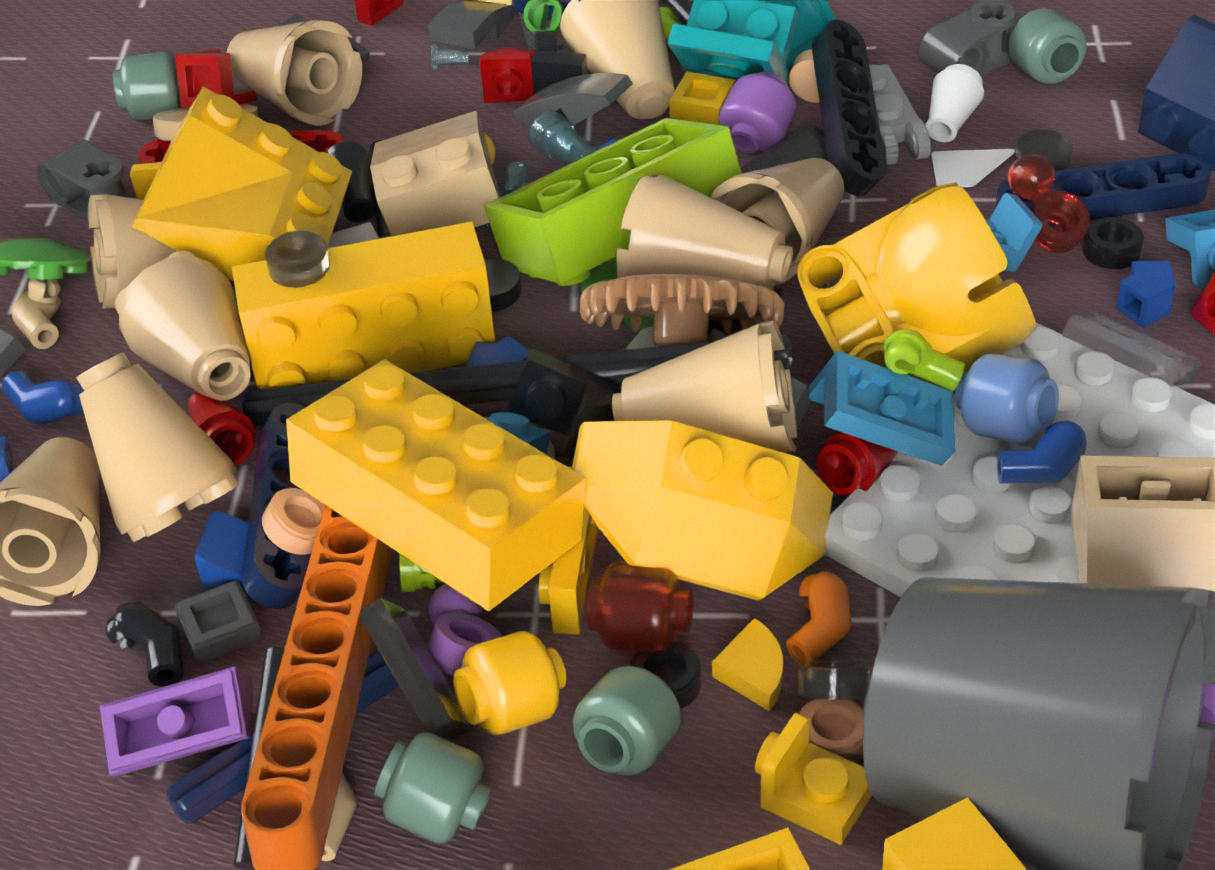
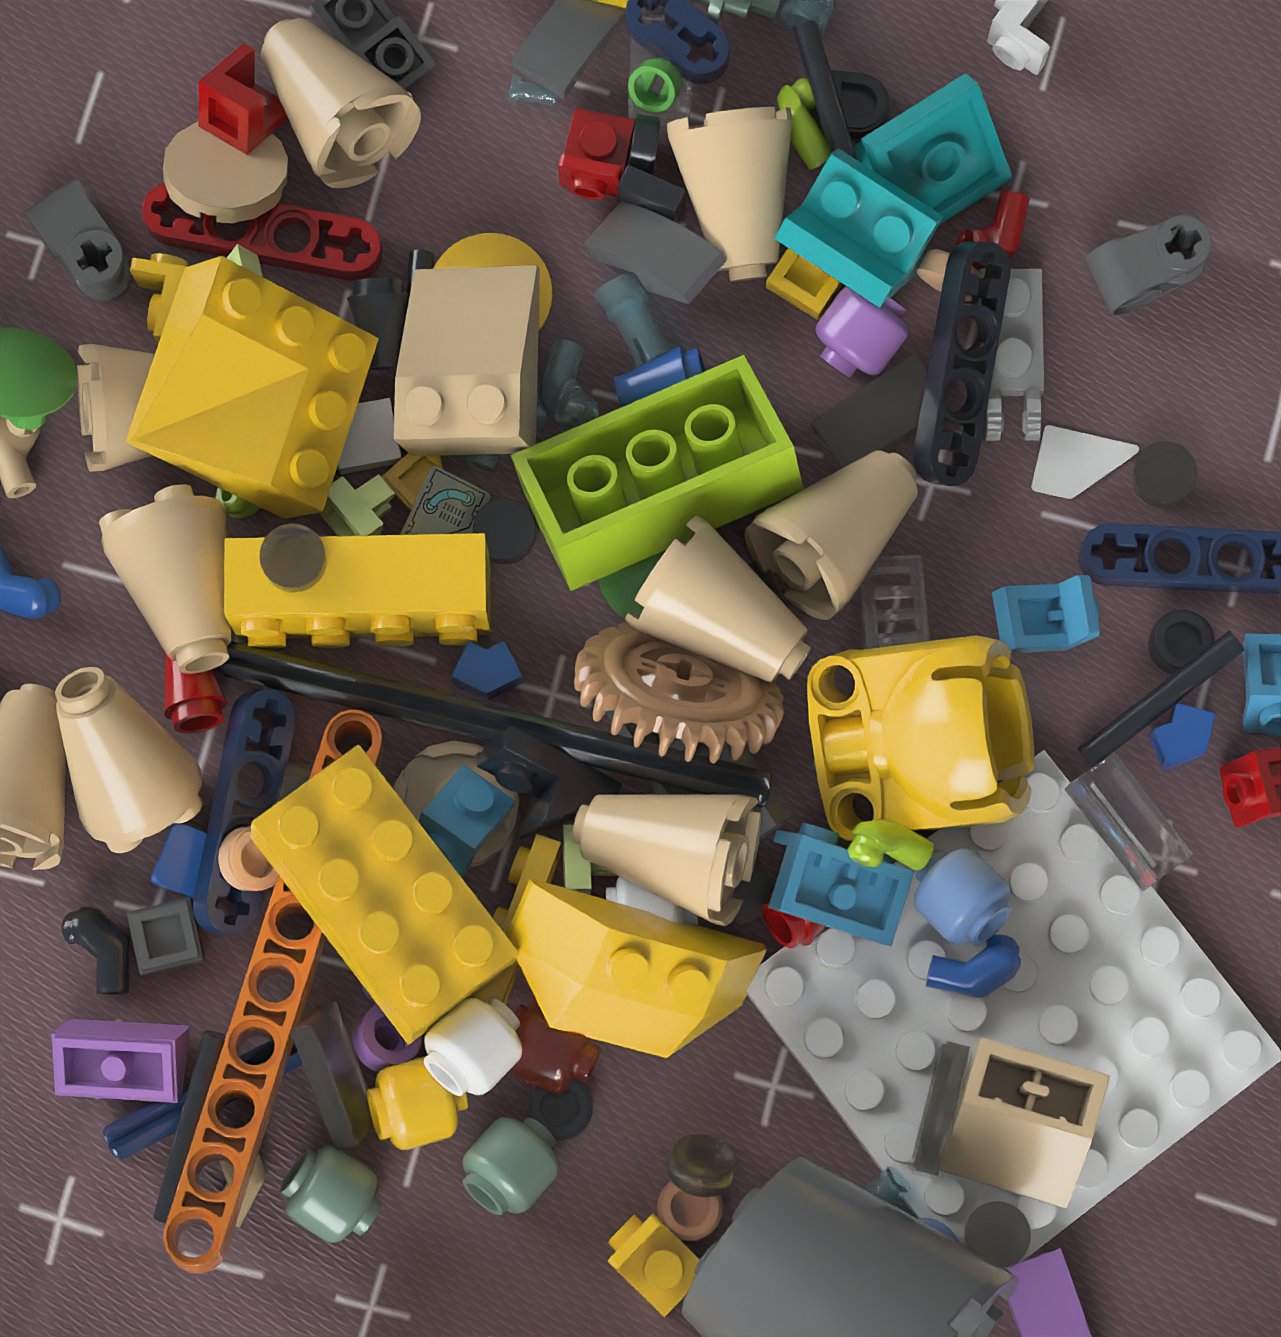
camera: 10 degrees right, 35 degrees up
sand green head [113,51,182,122] -> none
yellow tile [712,618,783,711] -> none
orange arm [786,571,852,667] -> none
white cone [925,64,984,142] -> none
sand green head [1008,8,1087,84] -> none
clear red plate [1008,154,1090,253] -> none
none -> white head [424,997,522,1096]
none -> clear smoke tile [909,1041,970,1179]
none -> black bar [1077,630,1245,768]

